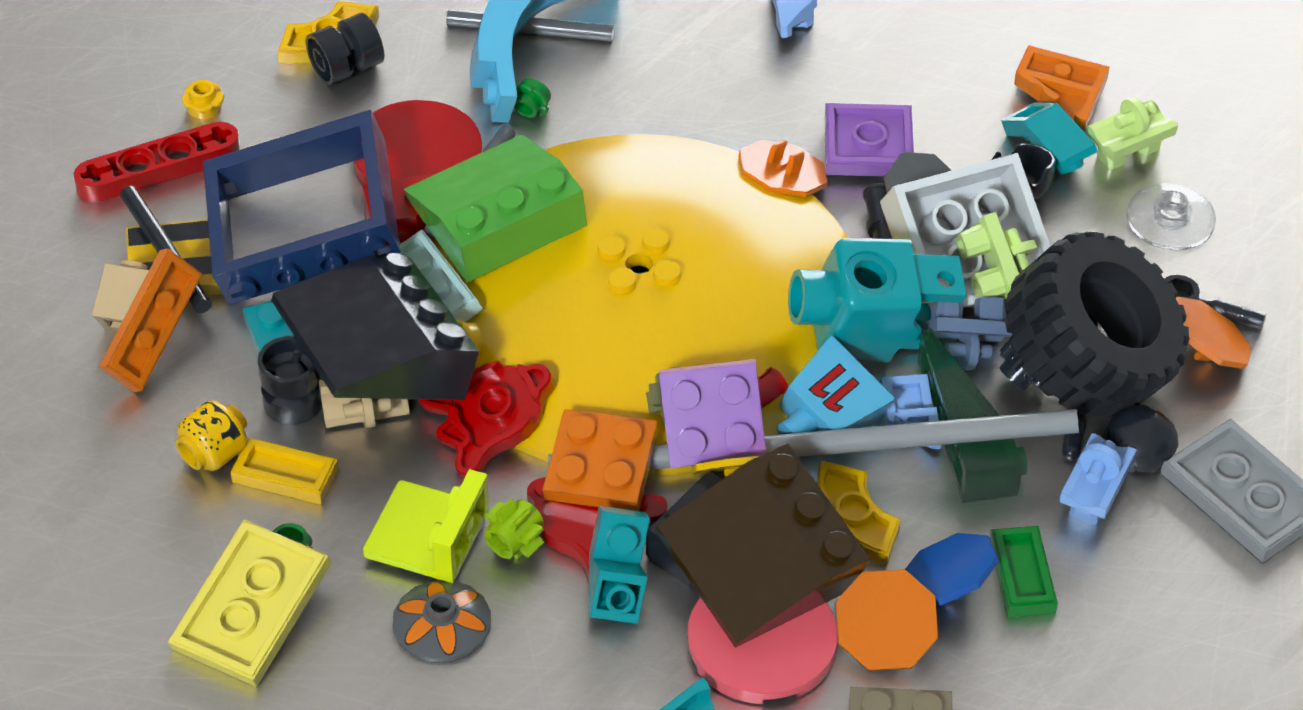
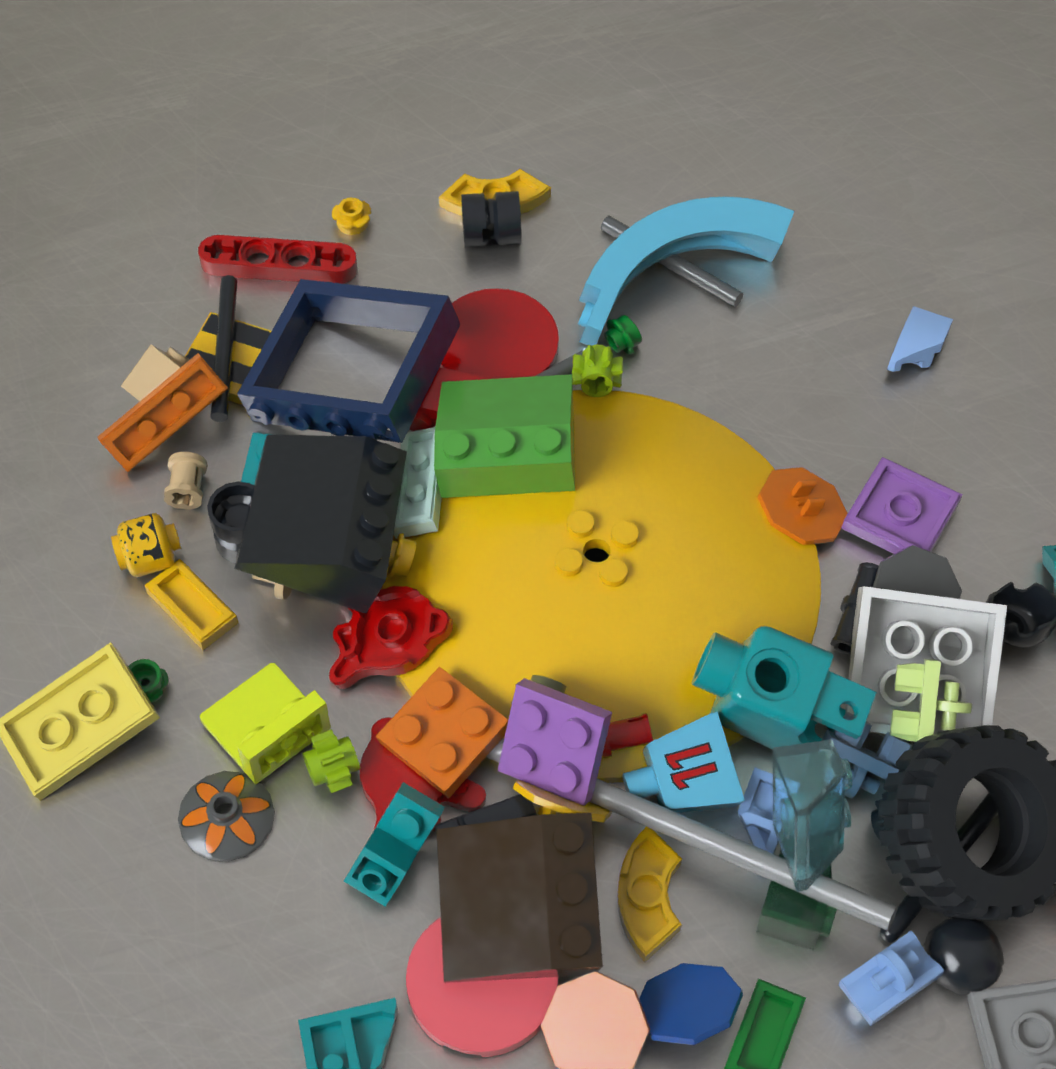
camera: 30 degrees right, 10 degrees up
none -> tan bush [164,452,208,510]
none -> lime gear [572,345,623,397]
none -> clear light blue slope [773,740,852,892]

